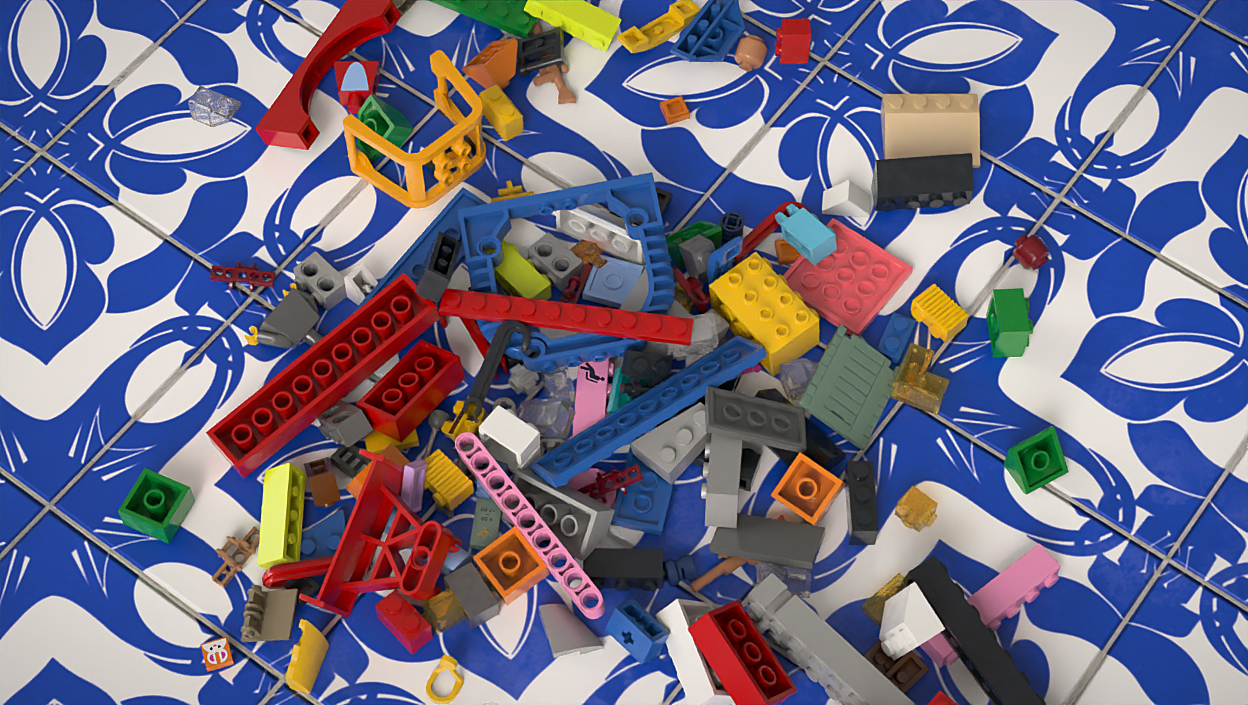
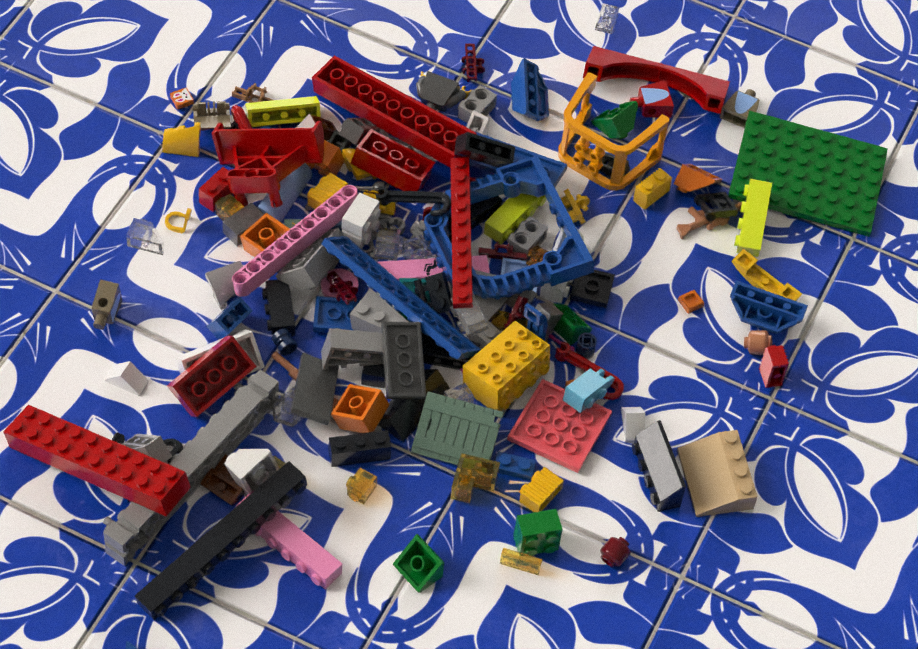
camera: 75 degrees right, 5 degrees down
green brick [118,468,195,544] -> none
lavender tile [401,459,427,513] -> none
none -> clear yellow tile [500,548,542,576]
none -> blue wedge [511,58,549,121]

